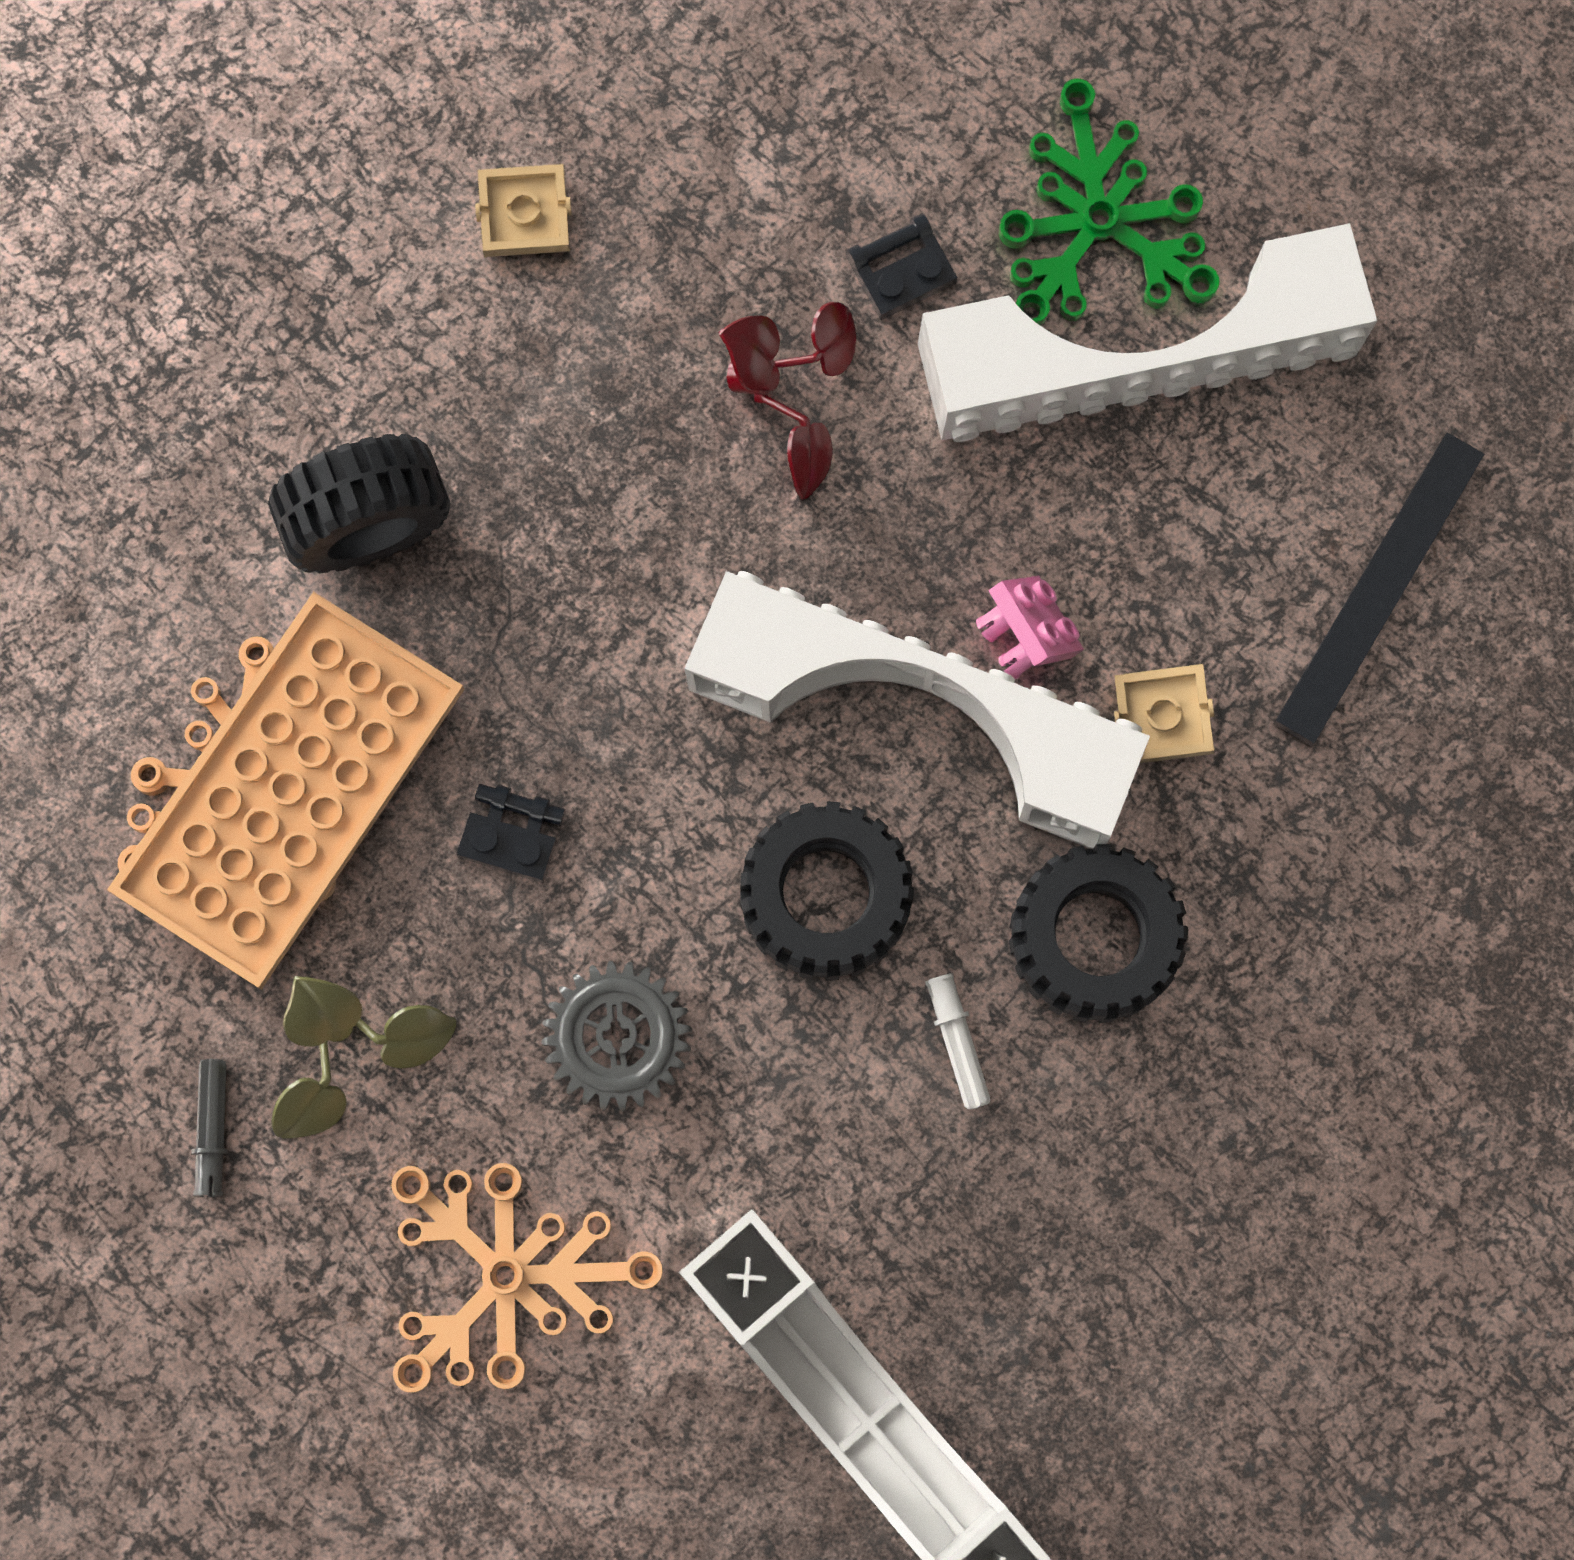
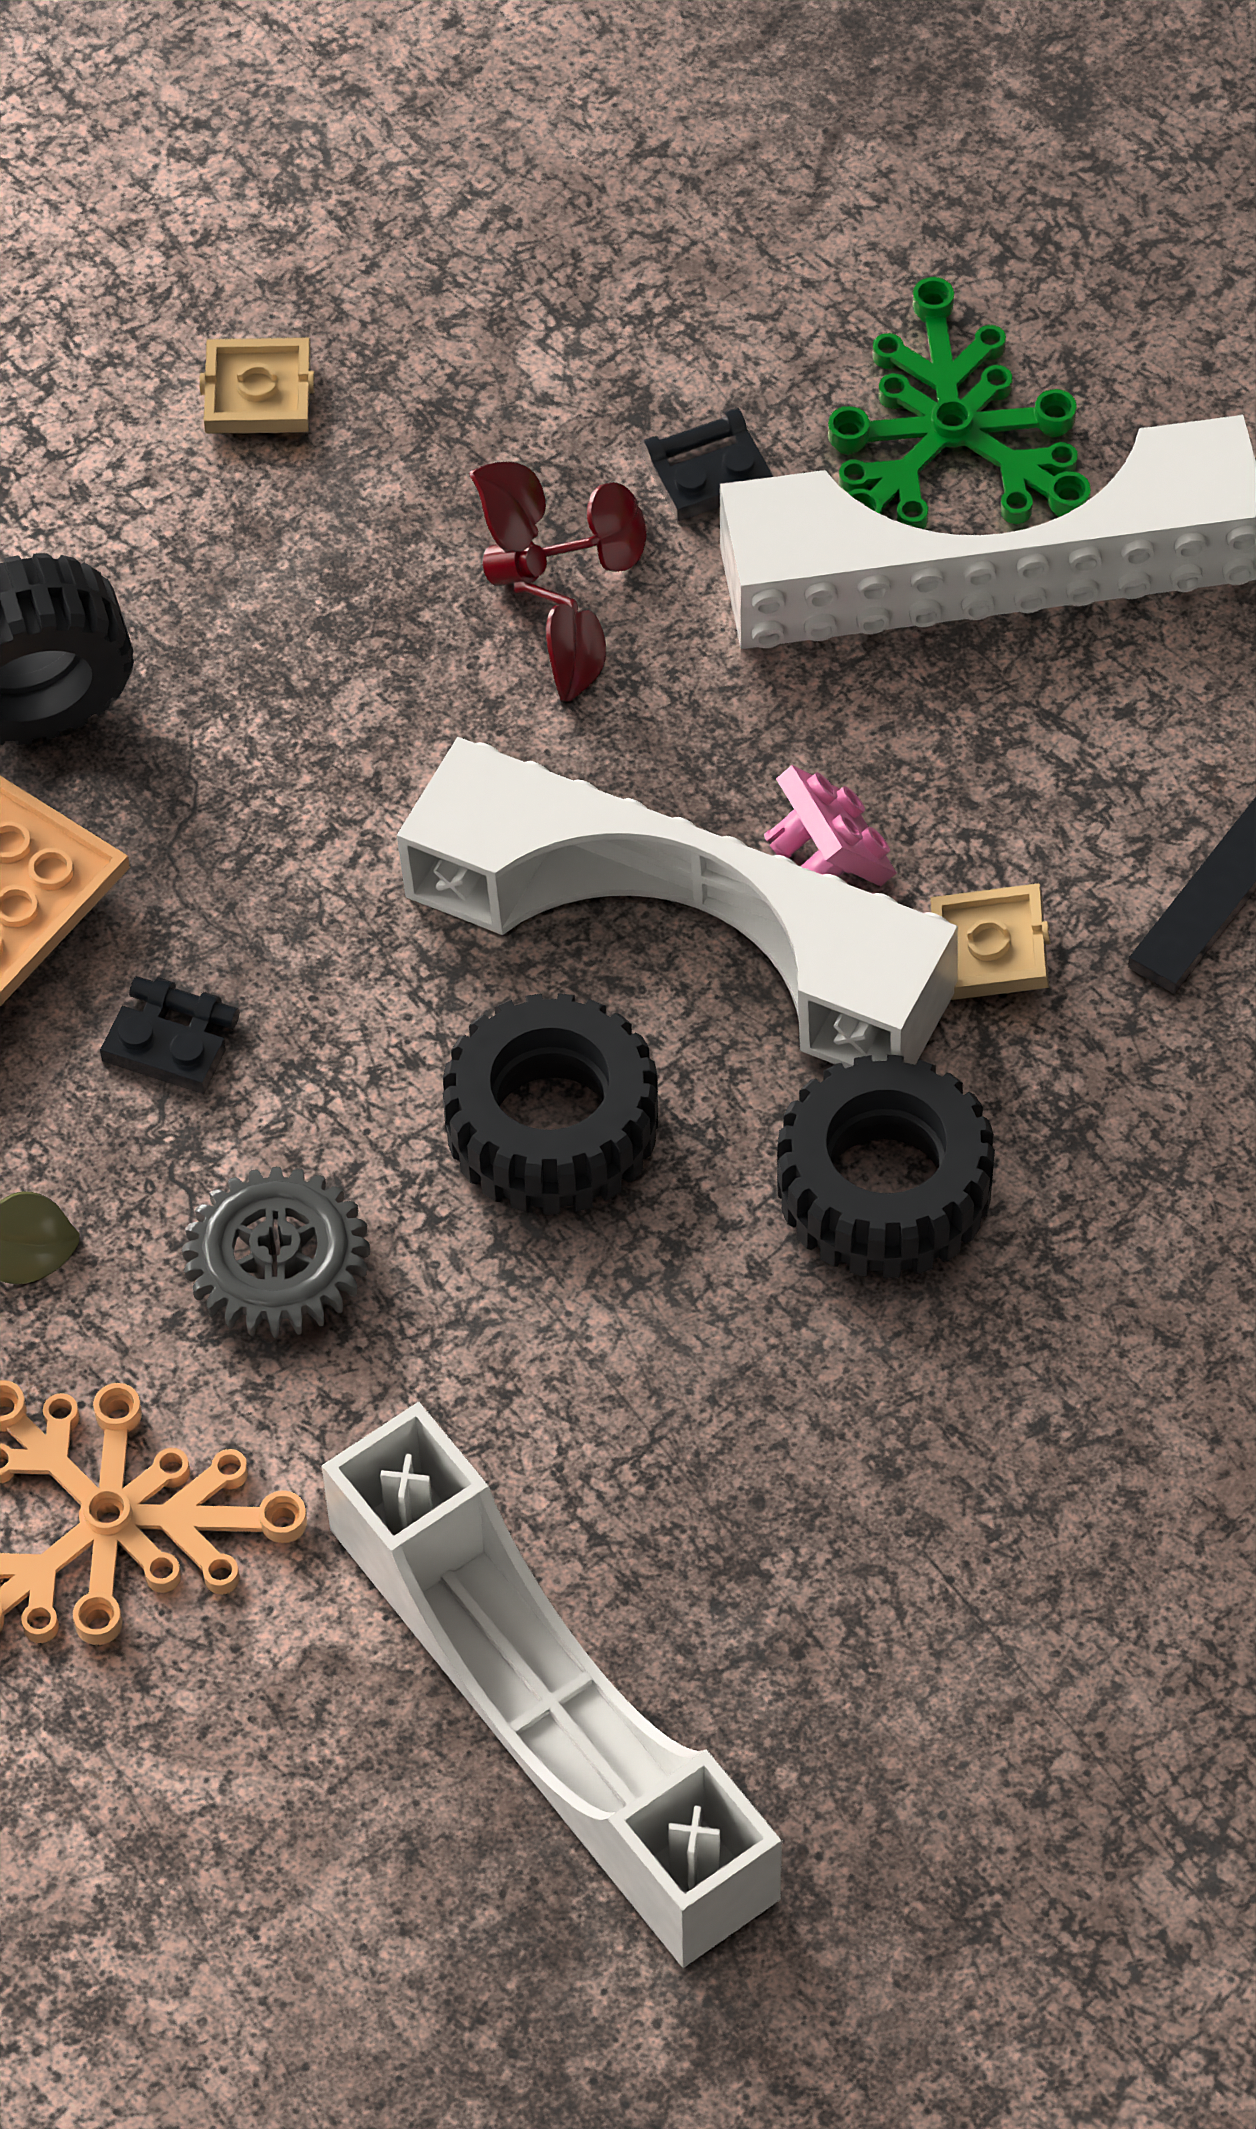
camera: 10 degrees right, 20 degrees down
white axle [925,973,990,1109] -> none

